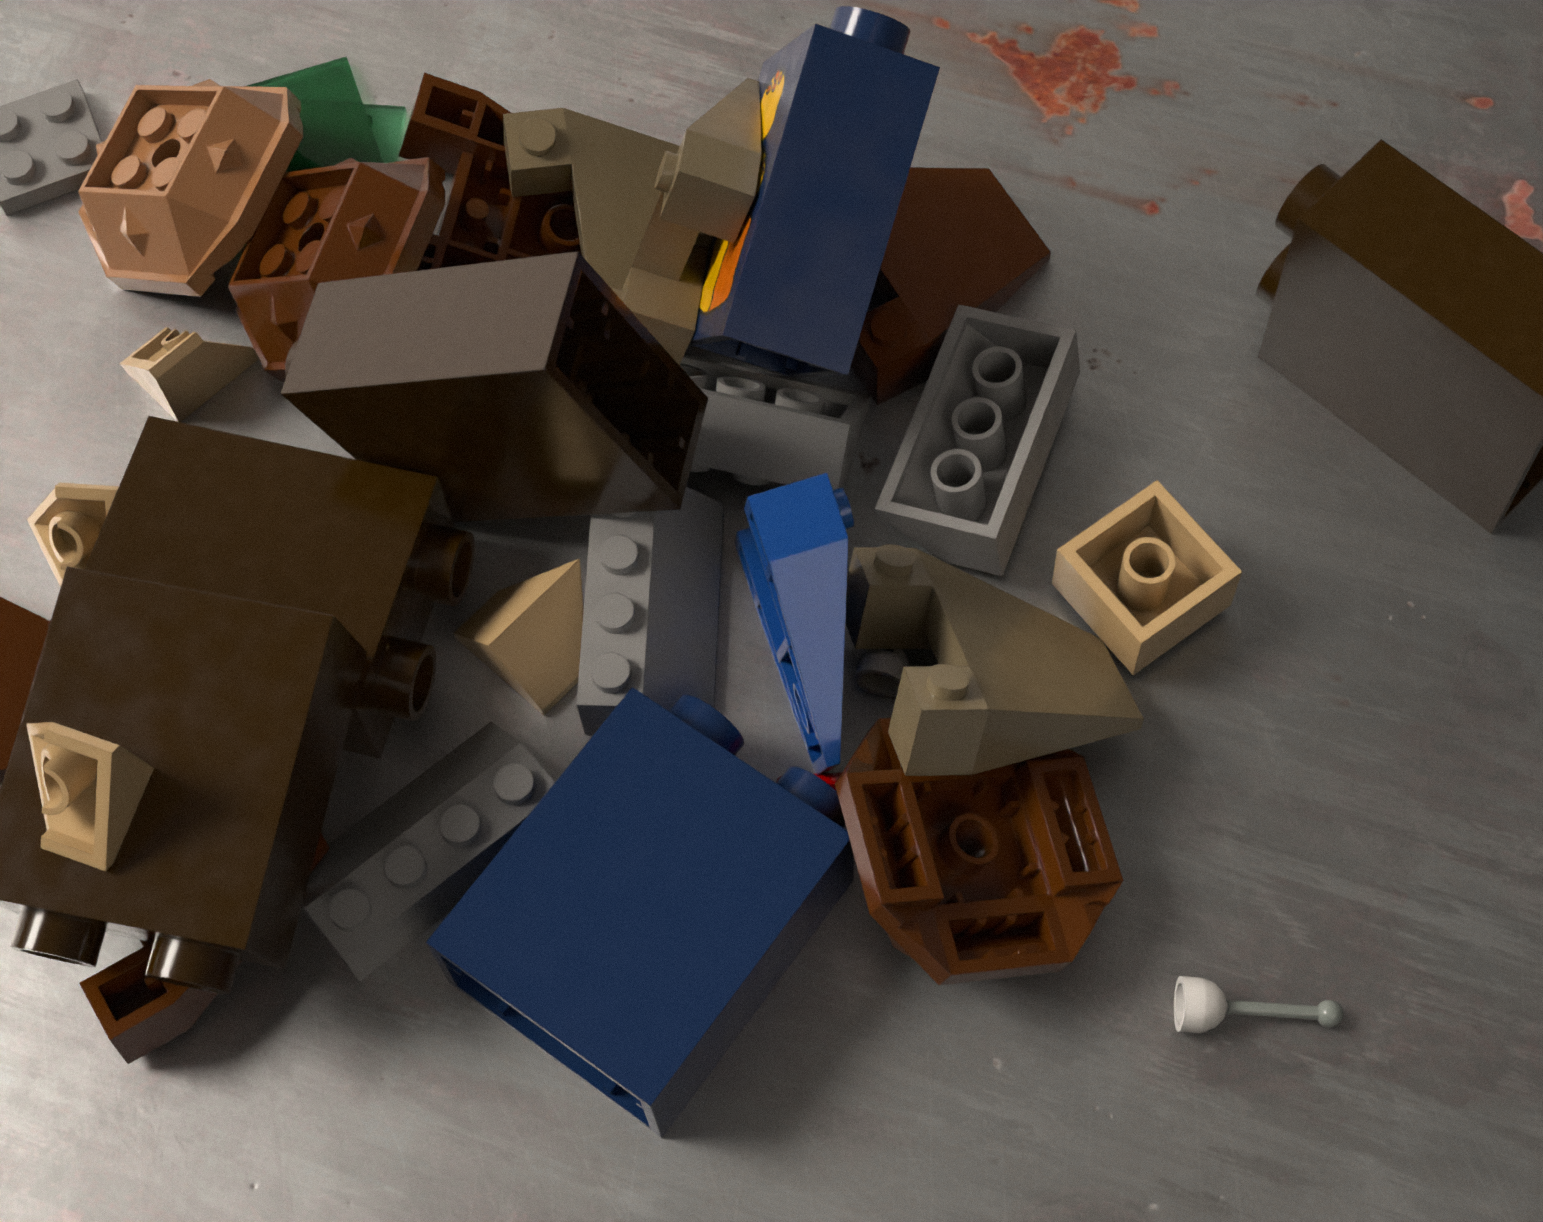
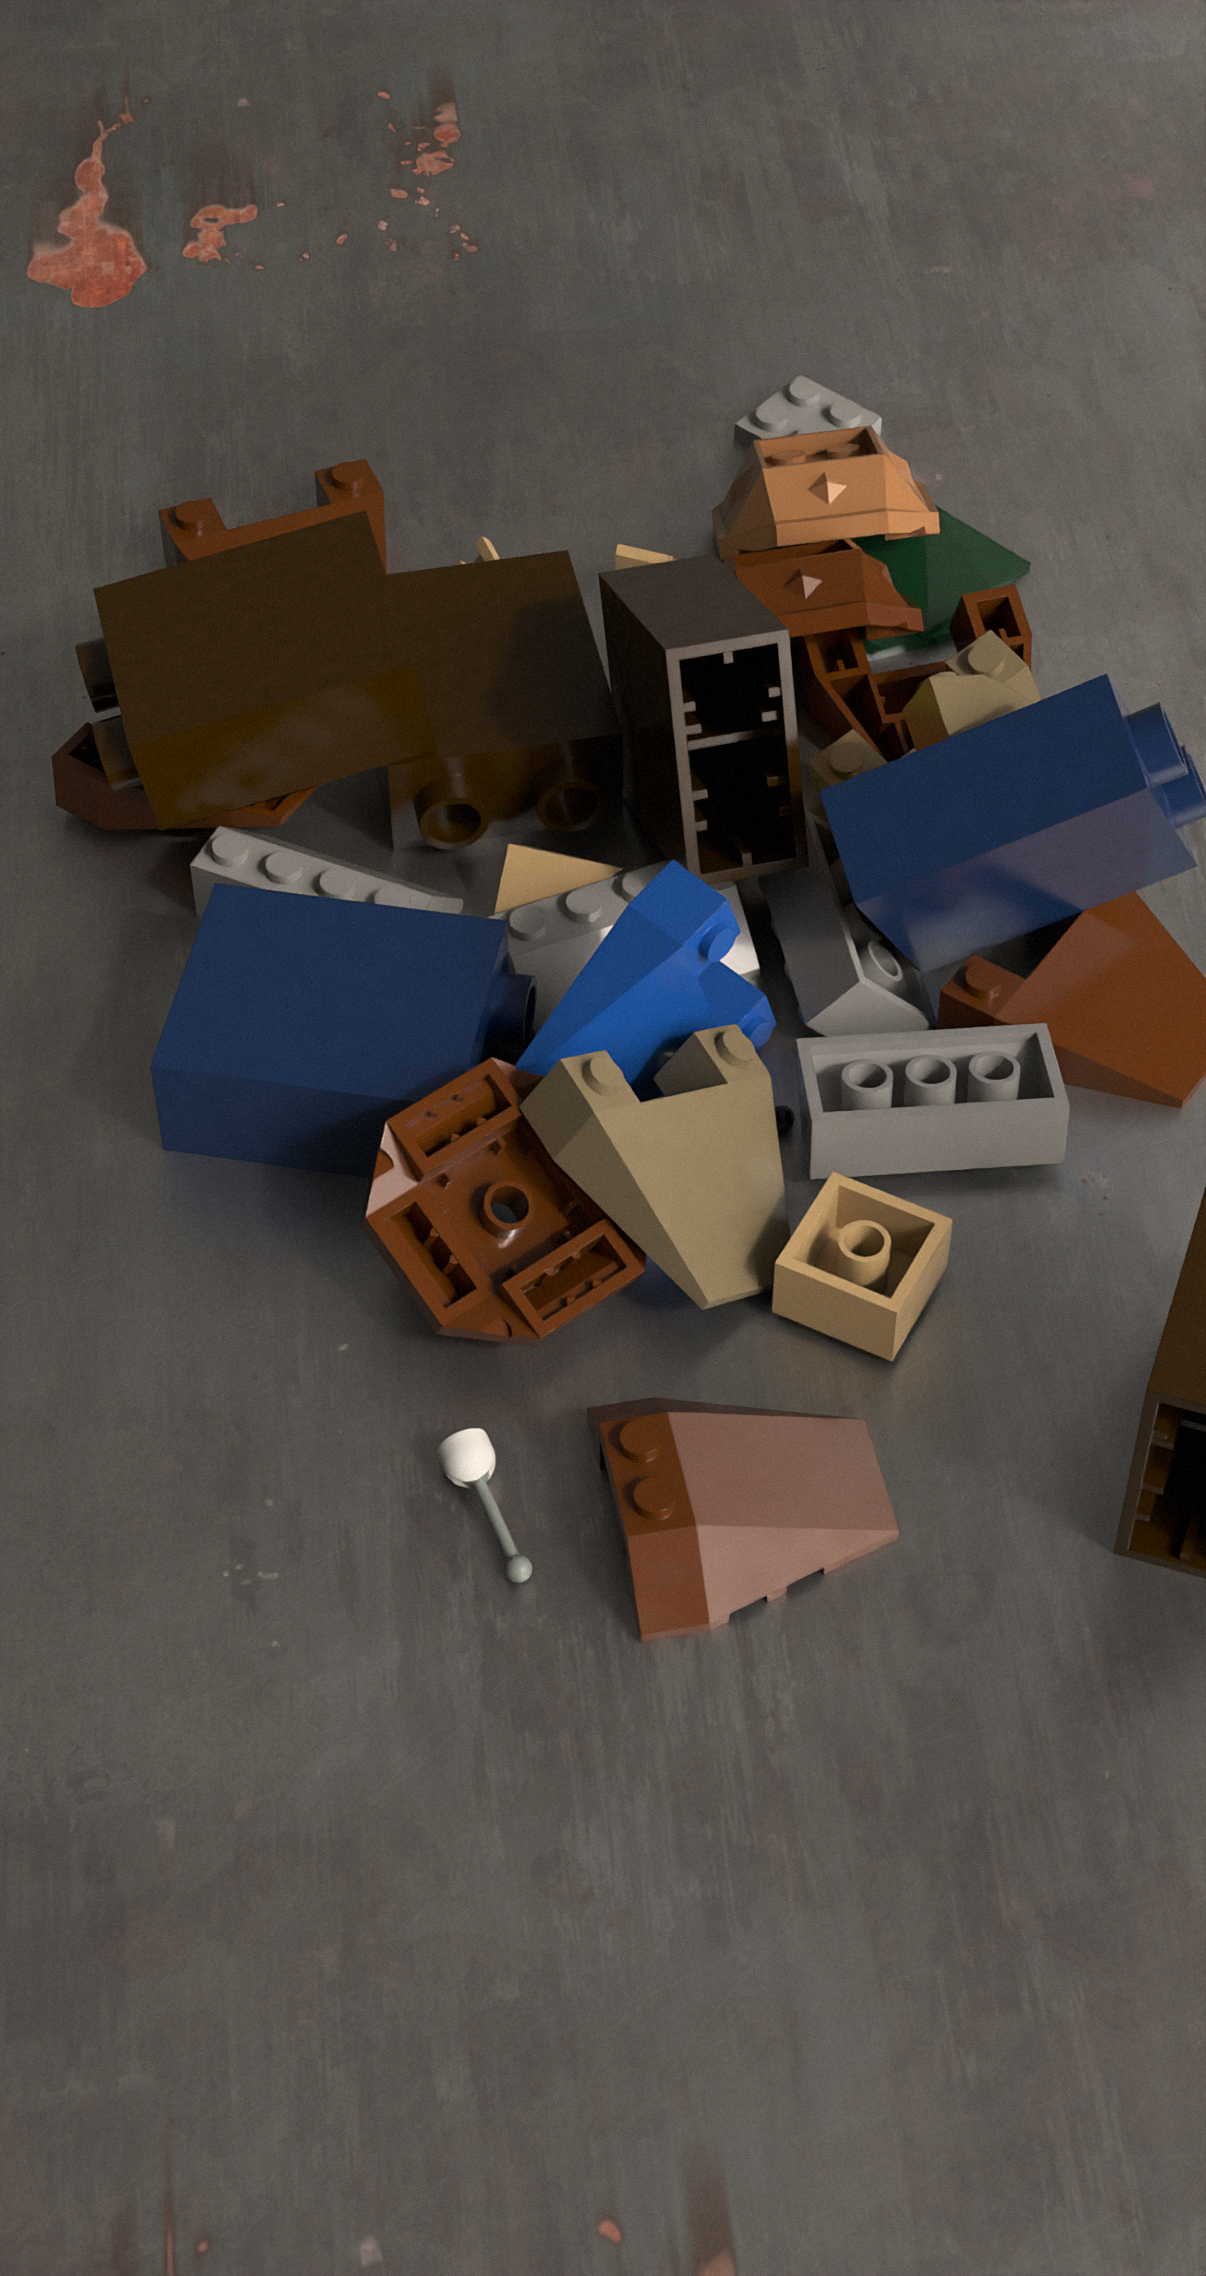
camera: 60 degrees right, 15 degrees down
tan slope [26,722,154,871] -> none
none -> reddish brown wedge [587,1397,899,1643]

